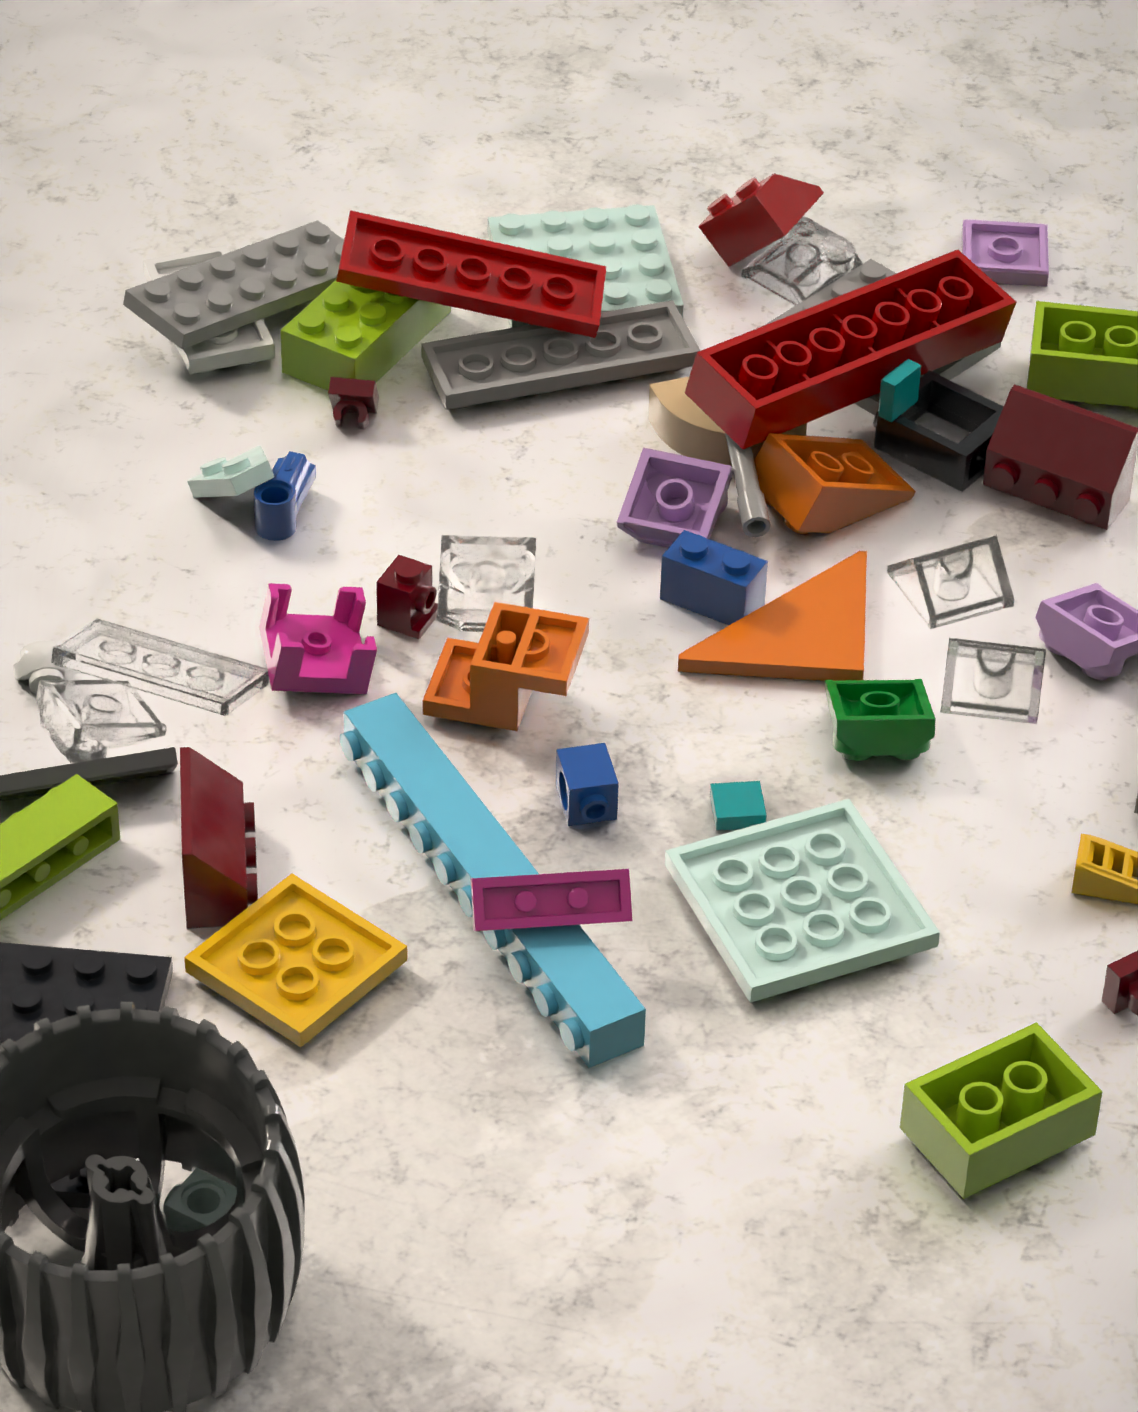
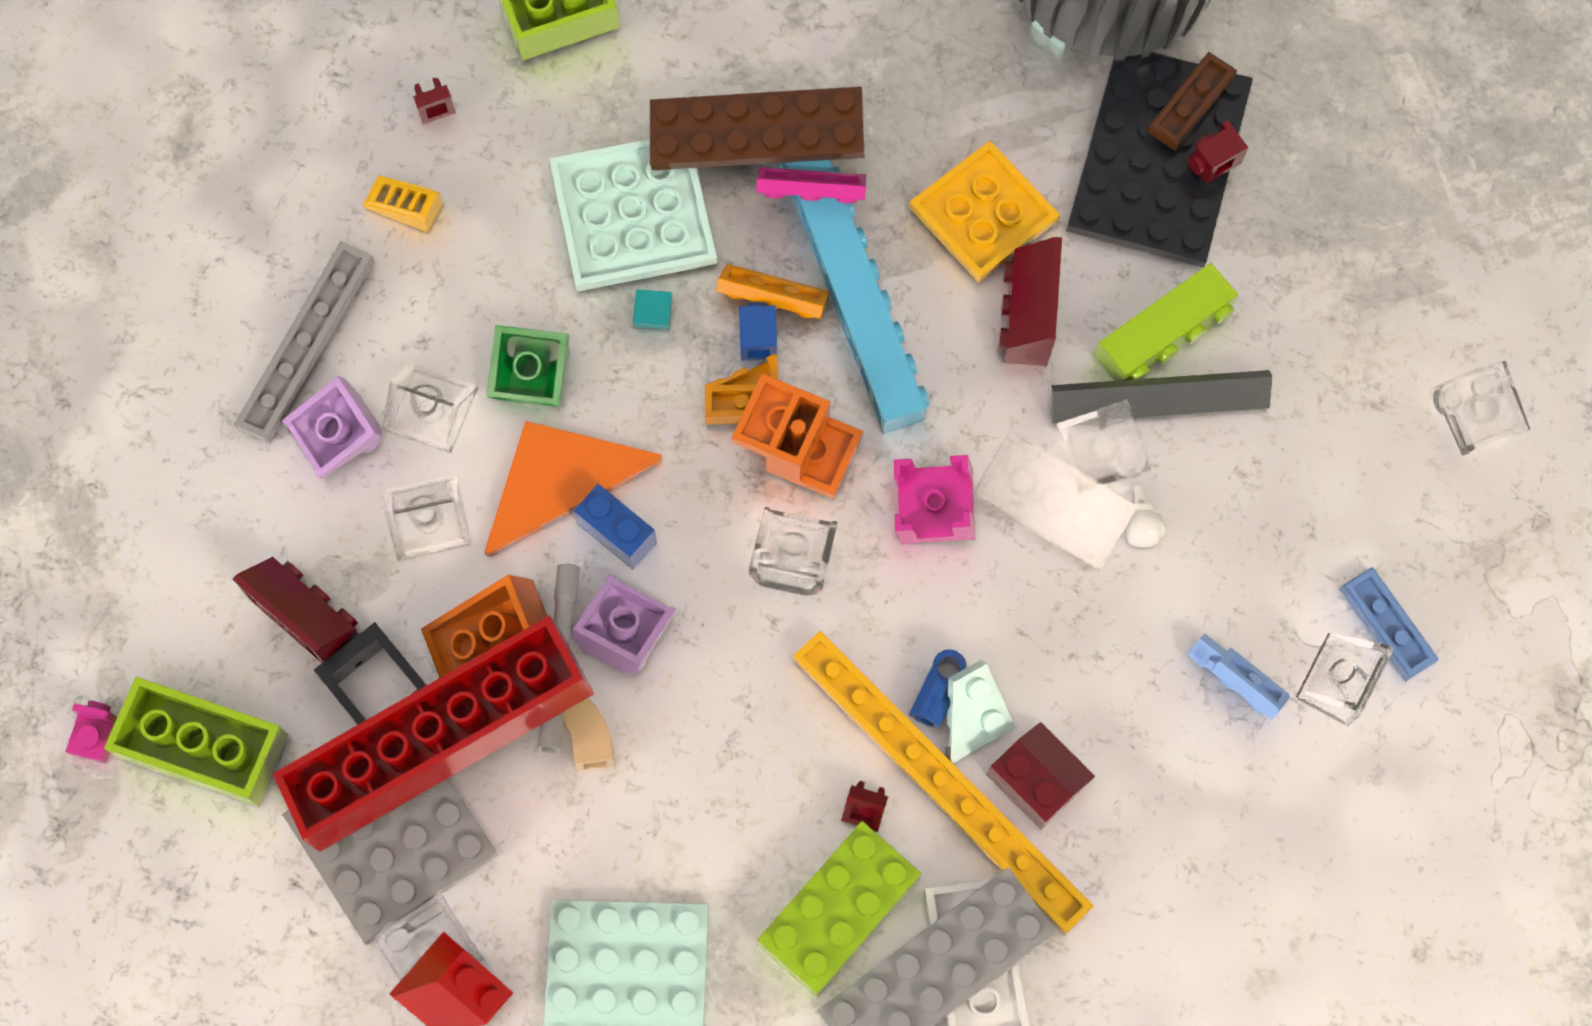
camera: 170 degrees left, 30 degrees up
red plate [336,210,607,338] -> none
dark red brick [376,554,441,639] -> none
light grey plate [421,300,700,410] -> none
teal tile [878,359,921,422] -> none
lavender tile [962,219,1049,287] -> none
none -> reddish brown plate [650,86,865,171]
none -> light orange wing [705,355,778,424]
none -> light orange plate [716,264,830,319]
none -> yellow plate [793,631,1094,935]
none -> dark red slope [986,722,1095,830]

